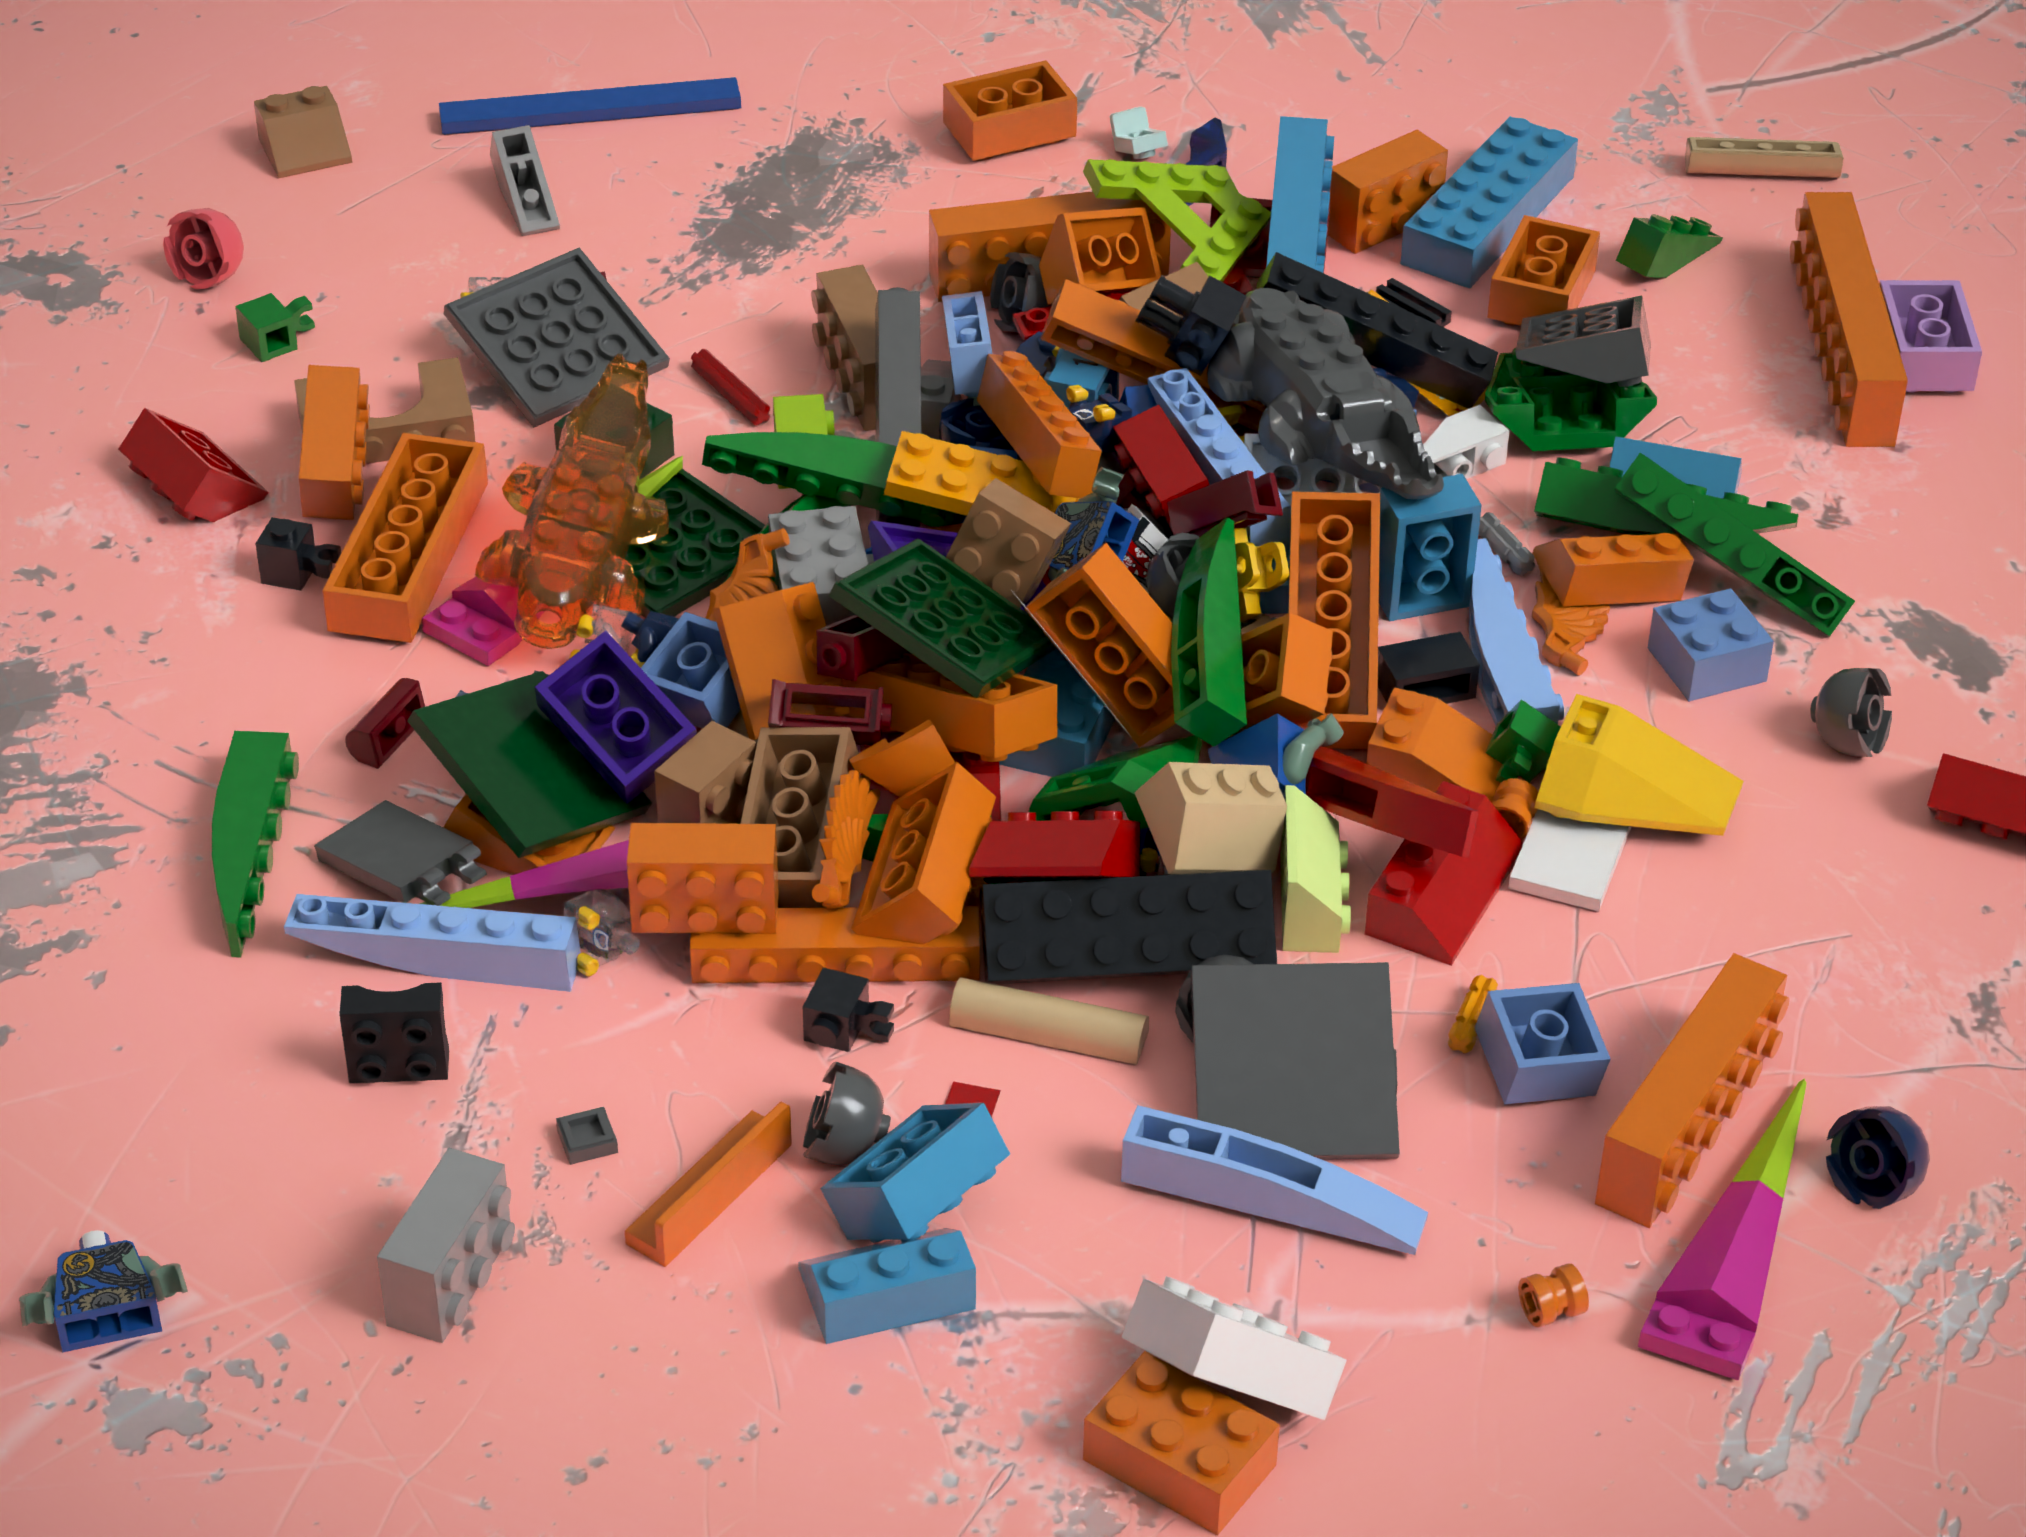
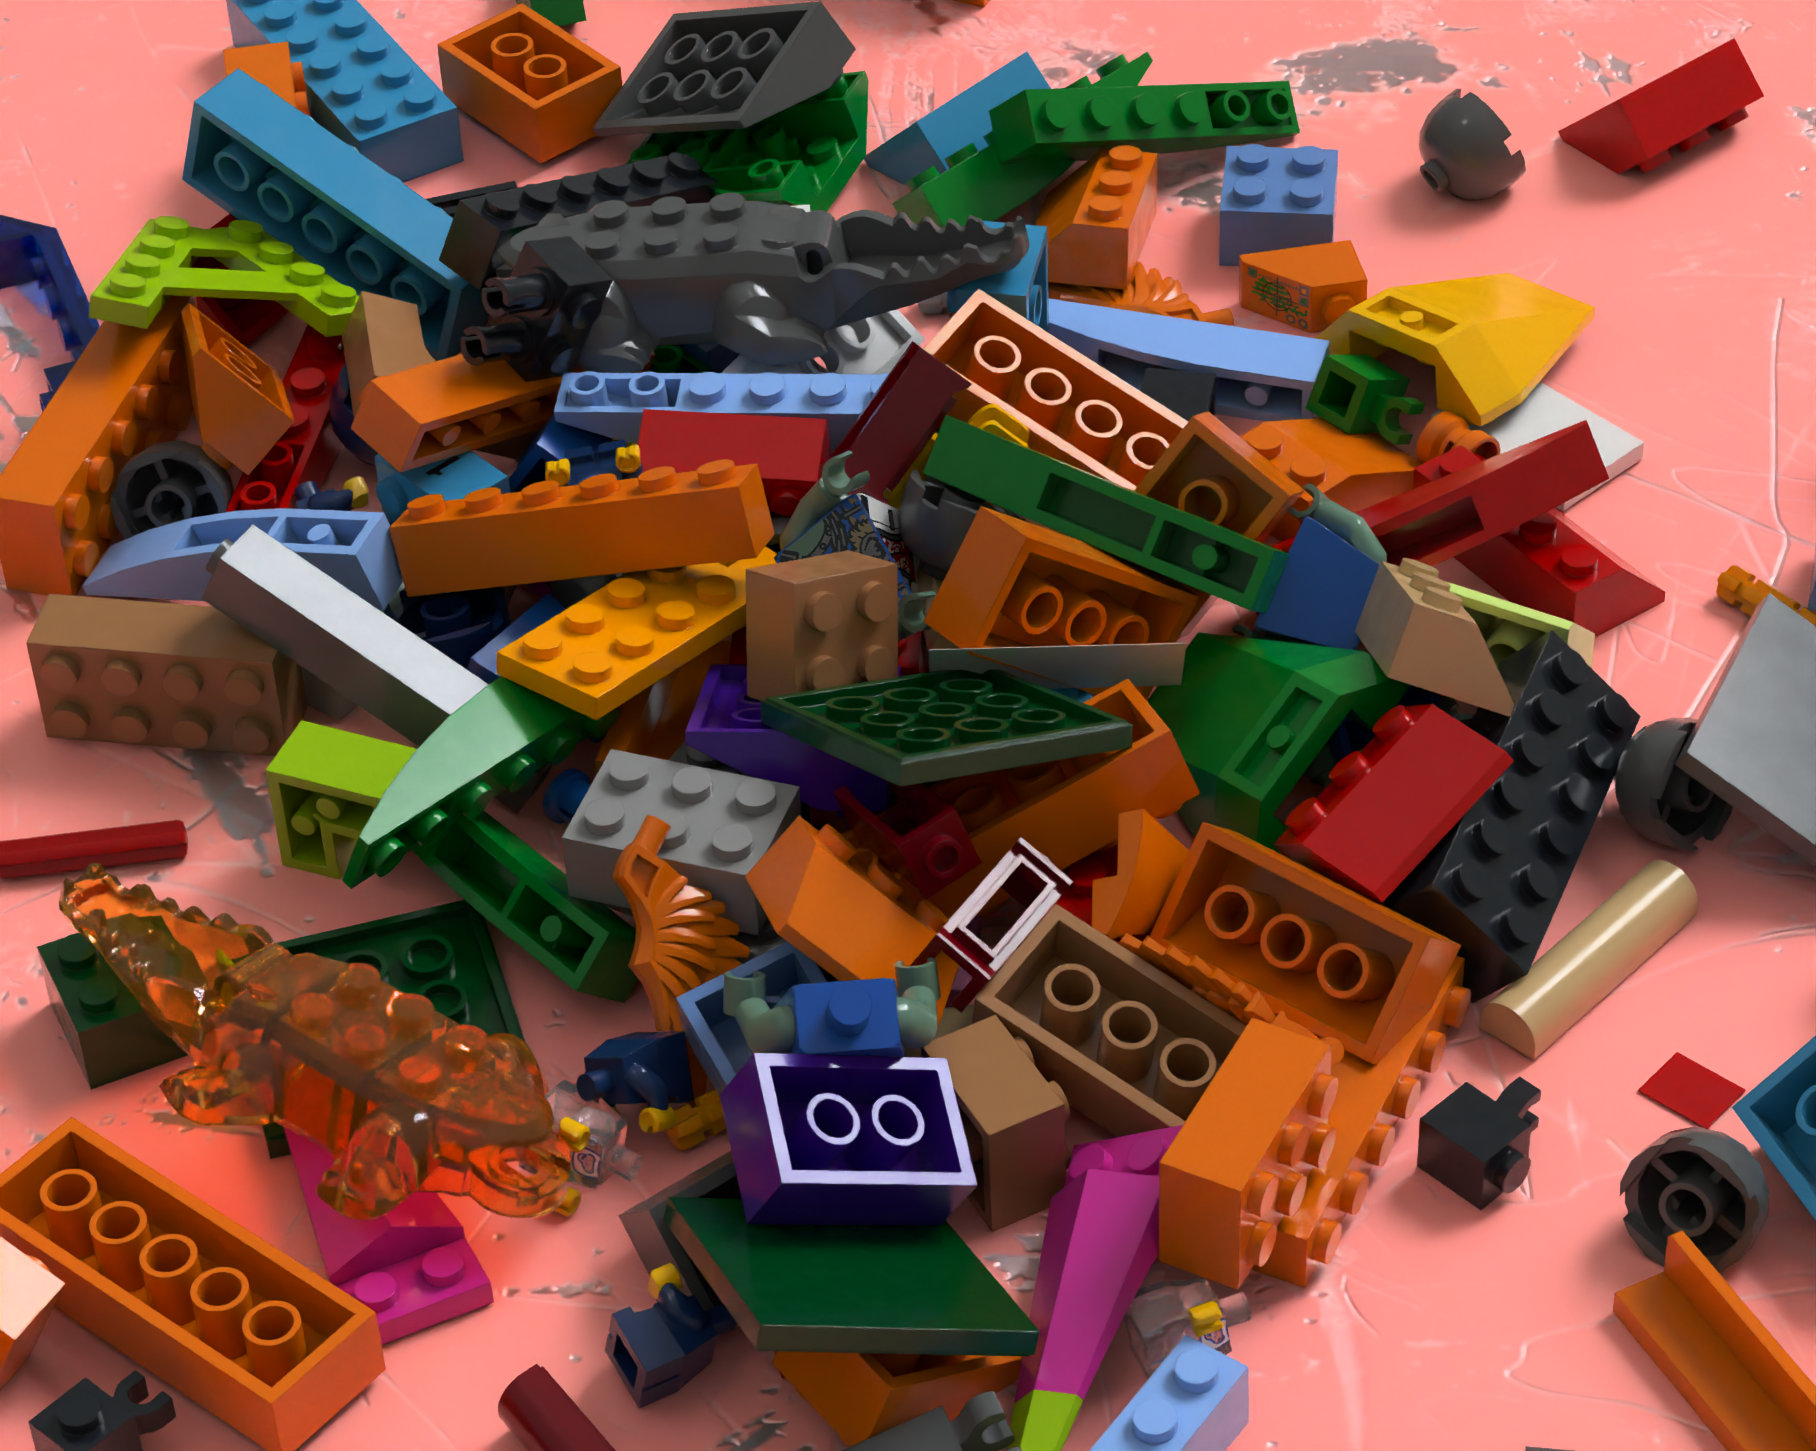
camera: 60 degrees left, 0 degrees up
none -> torso [723,957,941,1057]
none -> orange slope [1239,240,1368,333]

